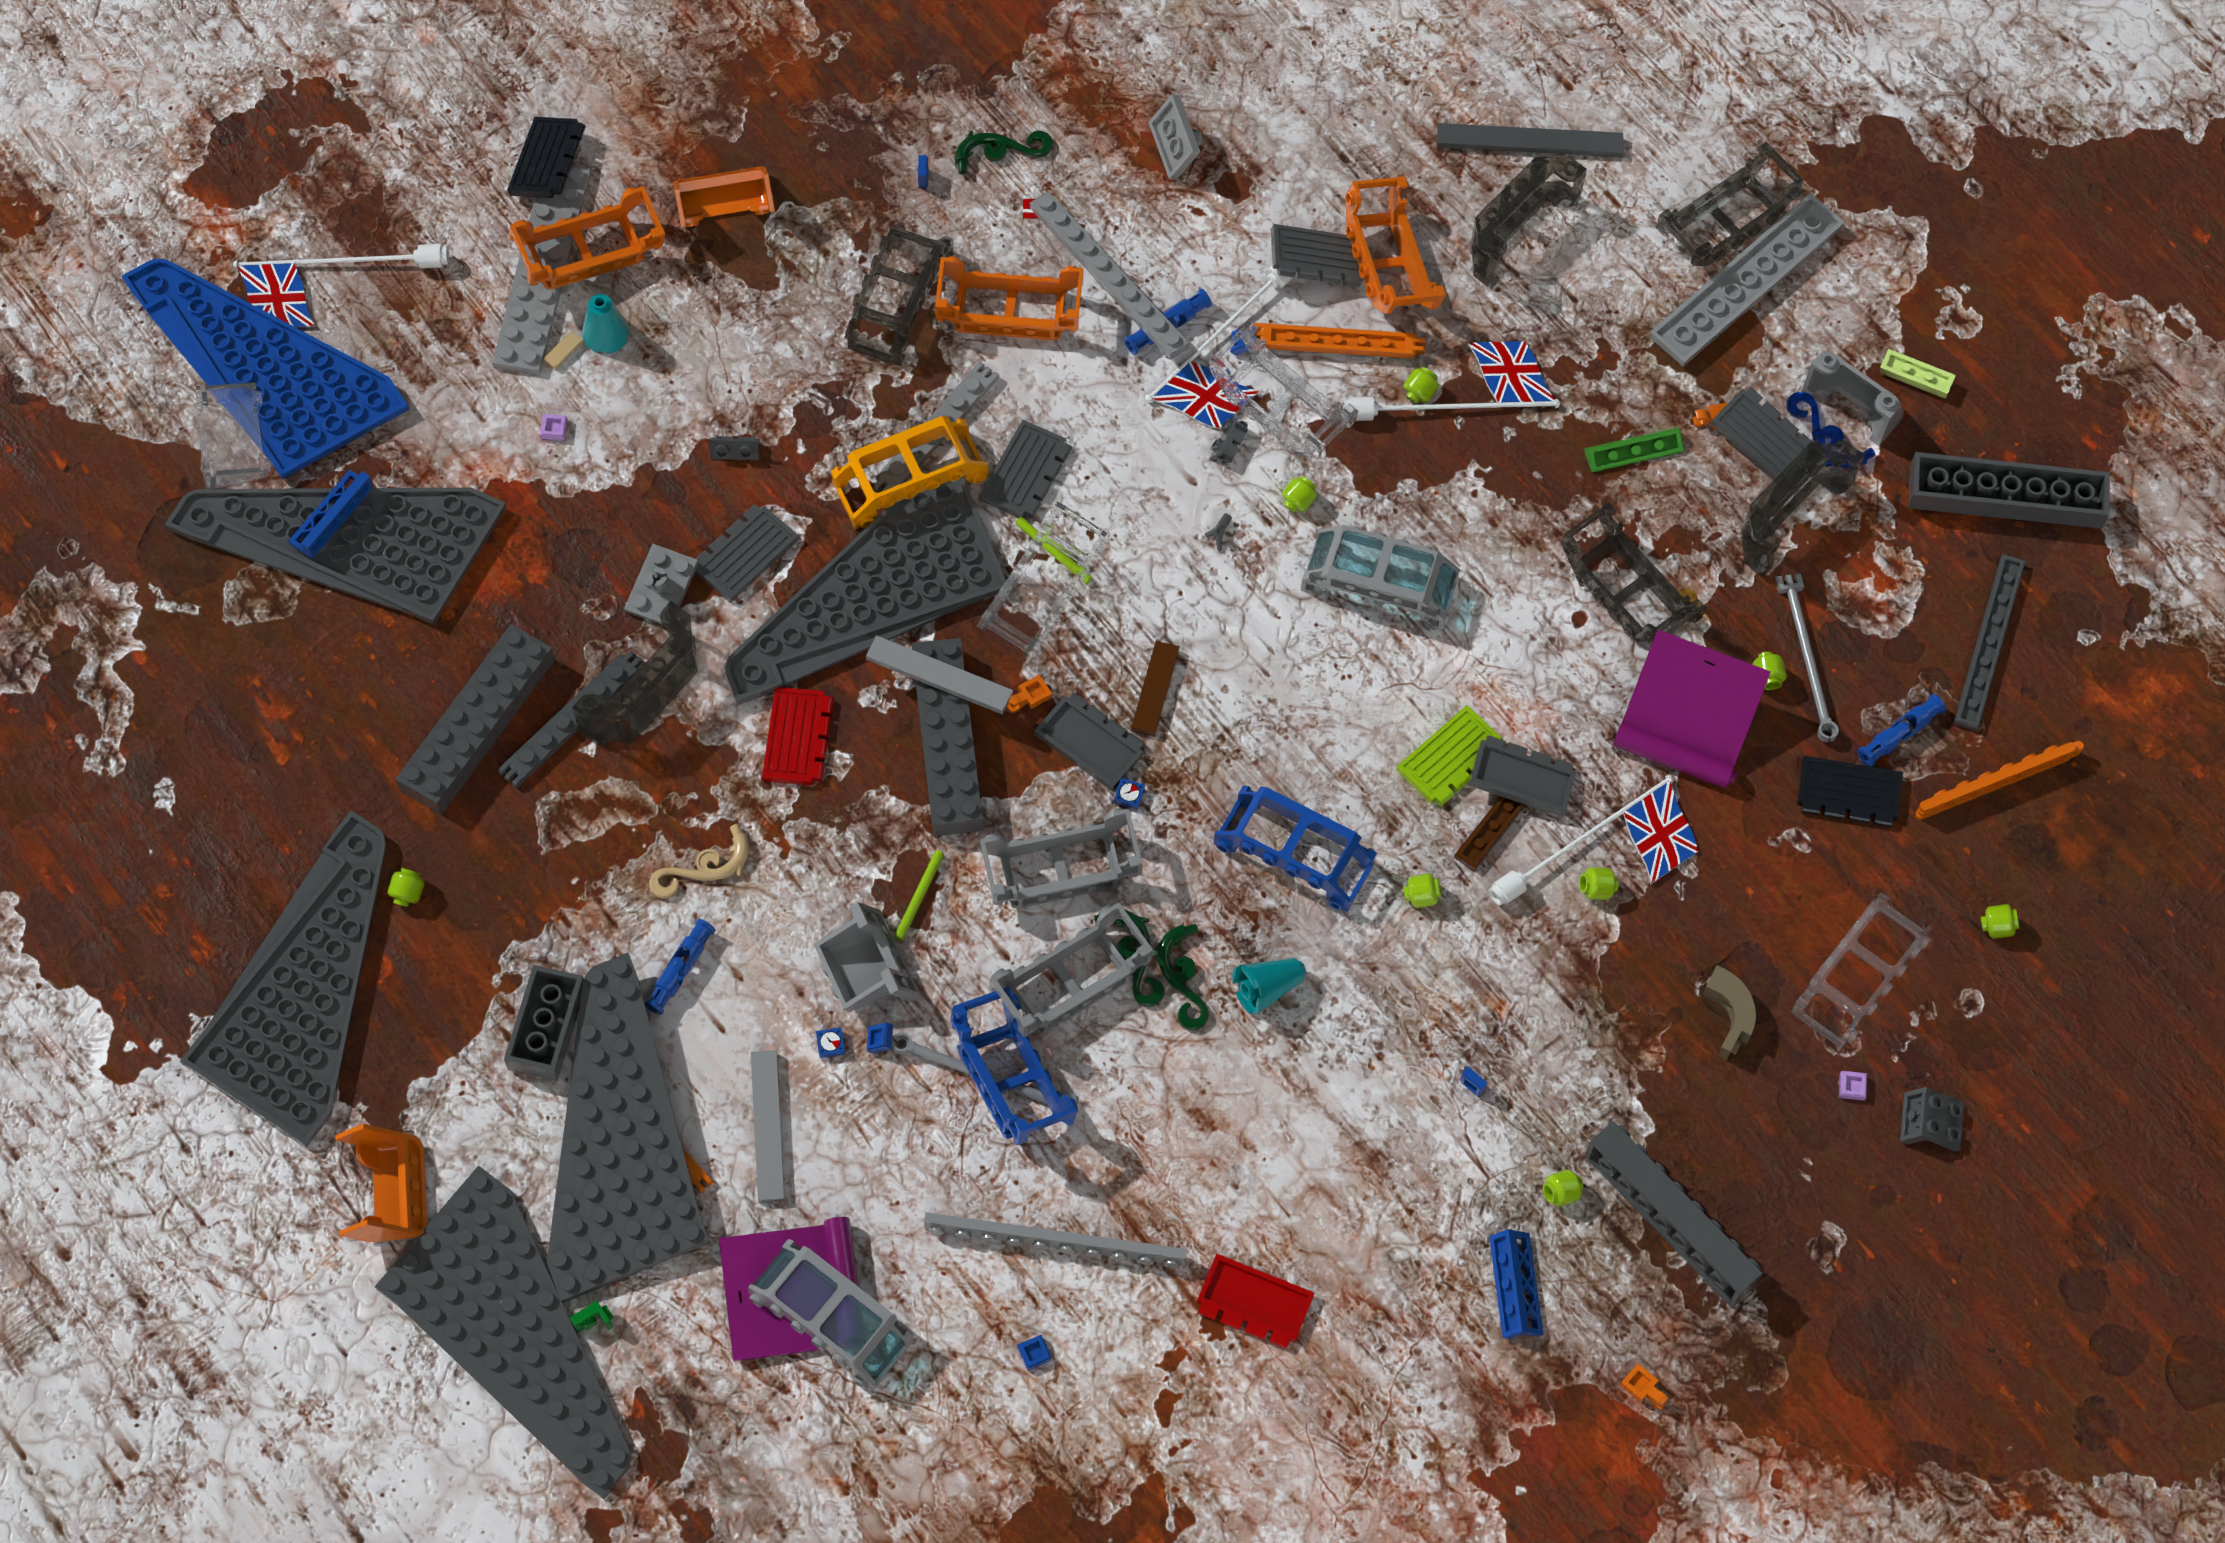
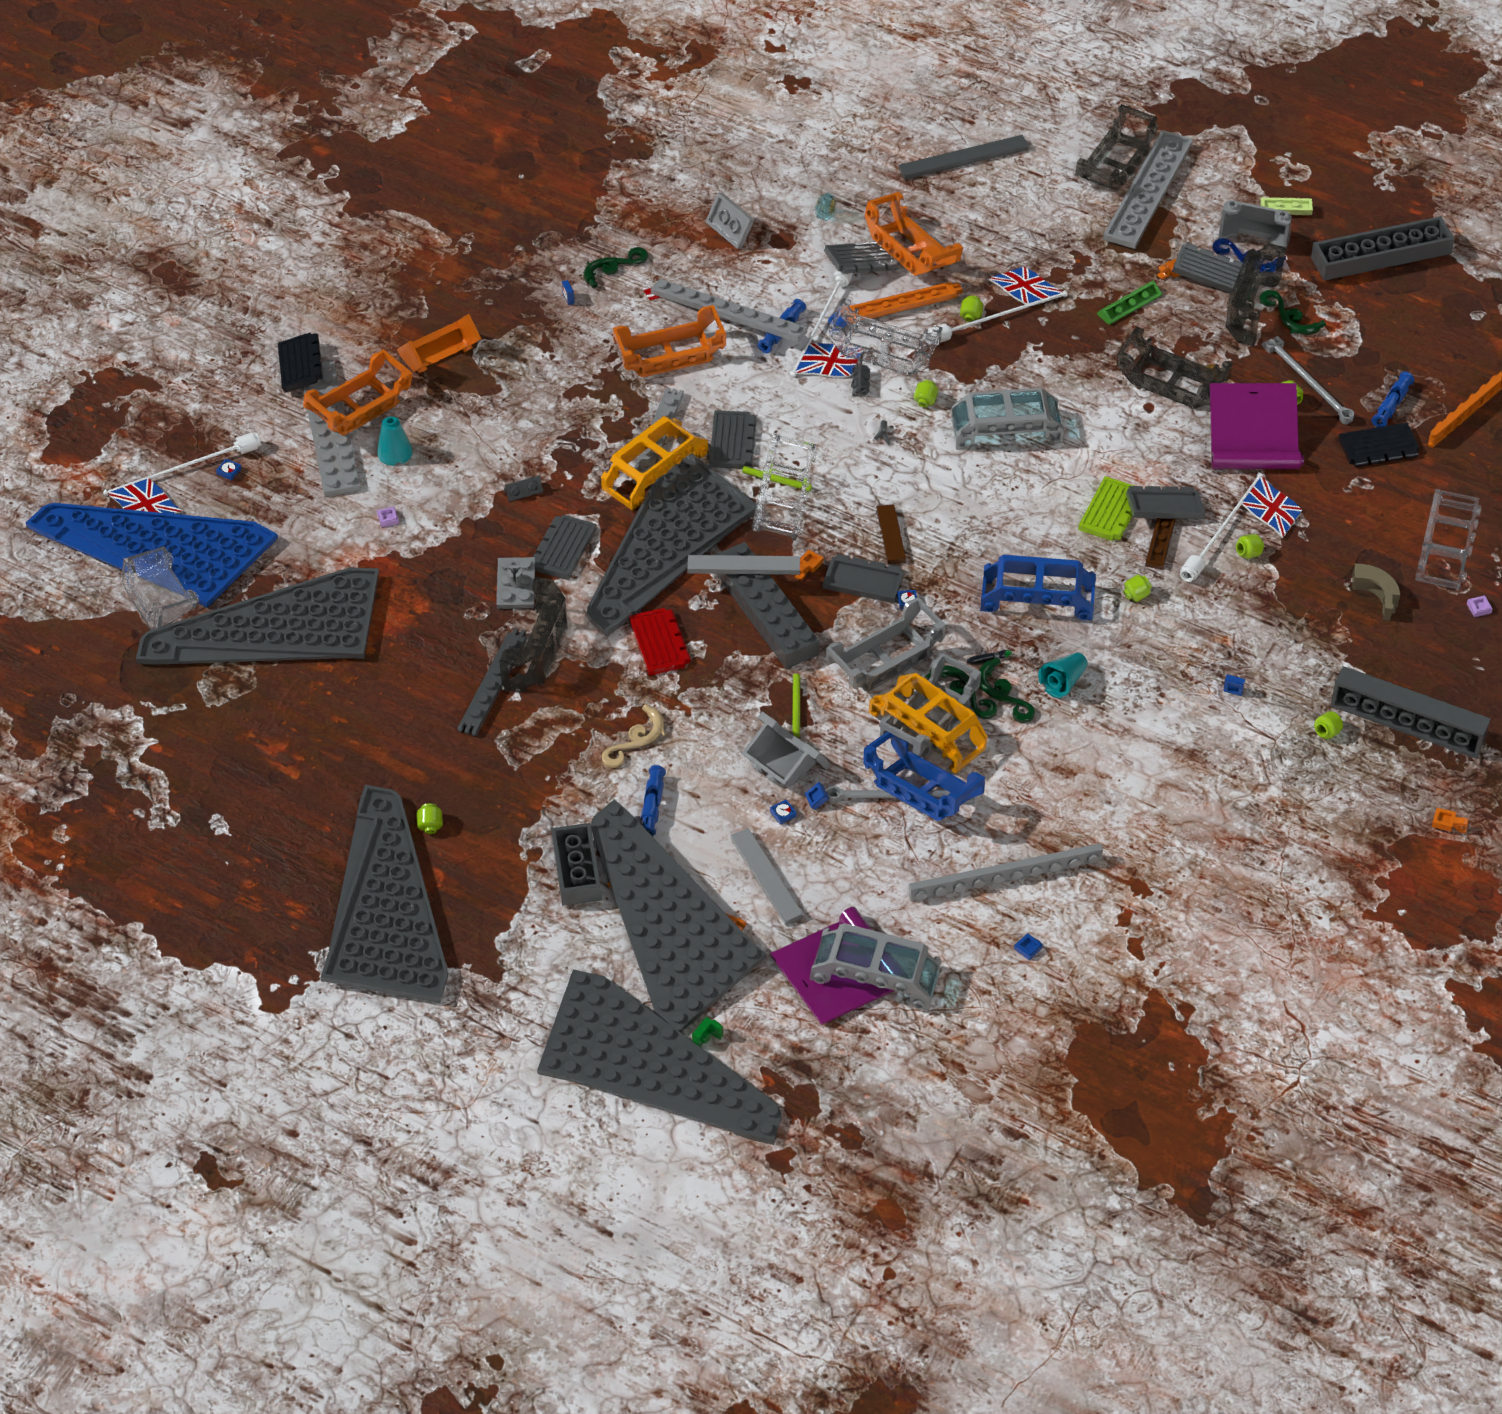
camera: 20 degrees left, 15 degrees down
blue fence [288,469,374,559] -> none
orange windscreen [335,1123,427,1243] -> none
dark grey brick [395,624,555,815] -> none
tan piece [543,331,584,371] -> none
clear smoke windscreen [845,221,954,366] -> none
red hinge [1197,1253,1315,1349] -> none
clear smoke windscreen [1470,155,1587,289] -> none
blue fence [1489,1229,1544,1339] -> none
dark grey tile [1953,554,2026,732] -> none
none -> blue tile [216,459,242,480]
none -> clear light blue rock [815,192,836,221]
none -> light orange windscreen [868,673,988,774]
none -> black piece [966,650,1012,664]
none -> dark green plant [1260,290,1326,335]

